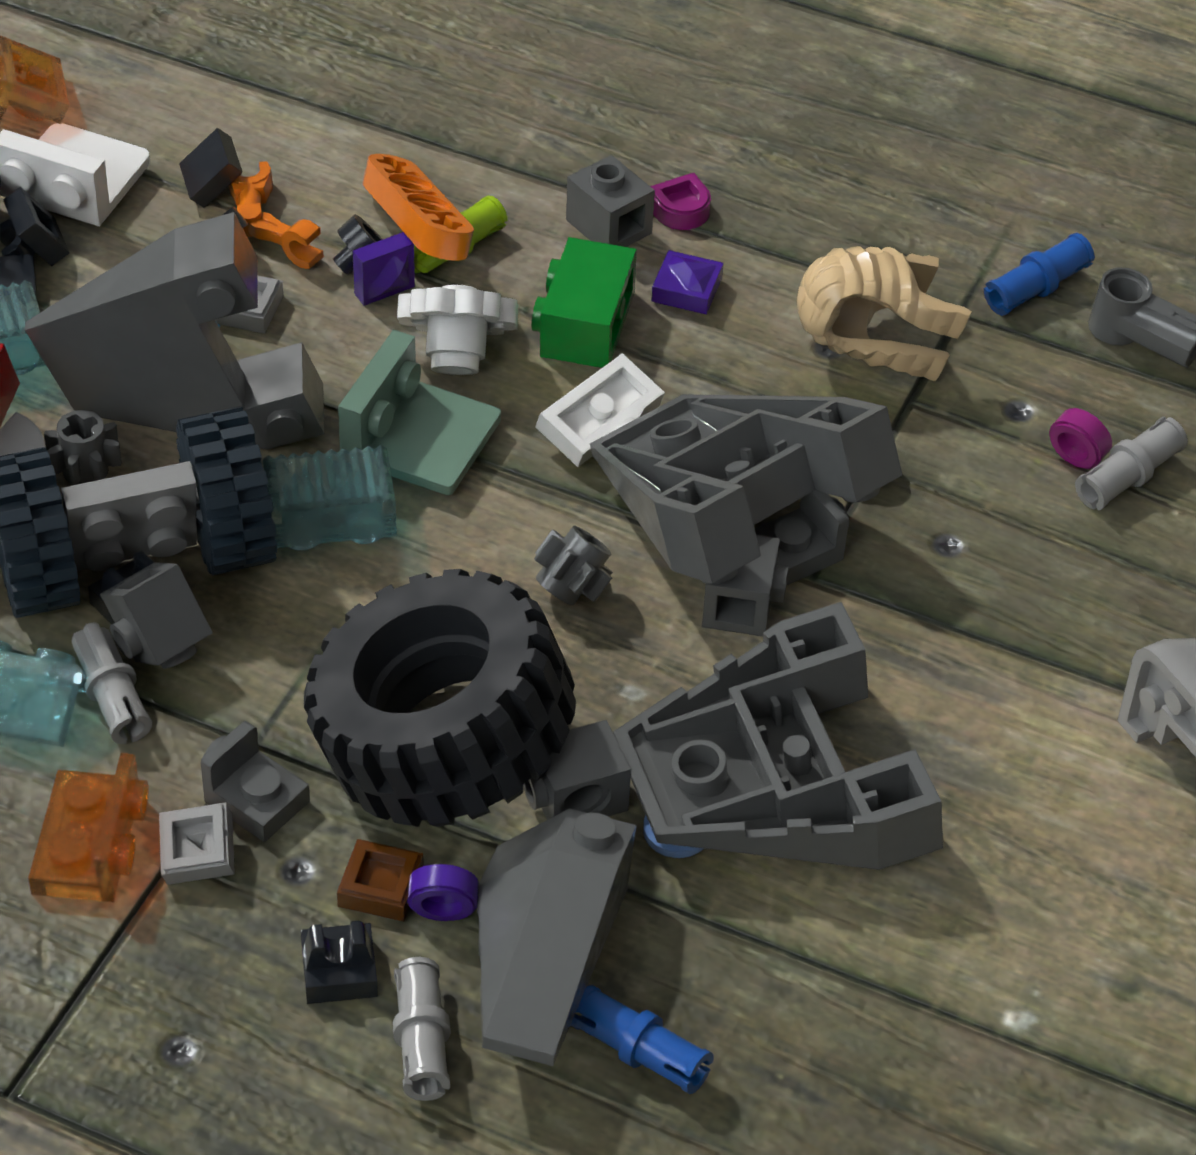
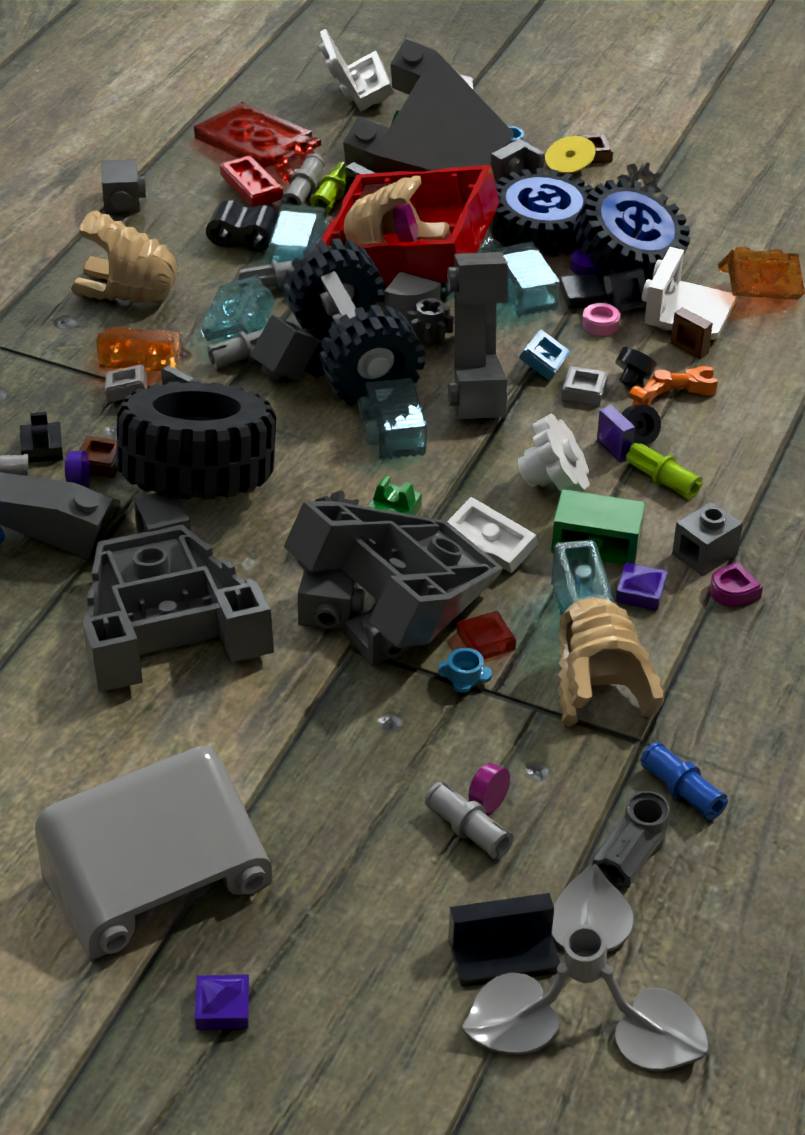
camera: 90 degrees right, 5 degrees down
black tile [179,128,243,208] -> none
sand green bracket [338,329,501,495] -> none
orange beam [363,154,474,261] -> none
none -> green tile [367,476,422,515]
none -> clear light blue brick [551,540,615,615]
none -> bright pink tile [582,303,620,336]
none -> reddish brown tile [671,307,713,359]

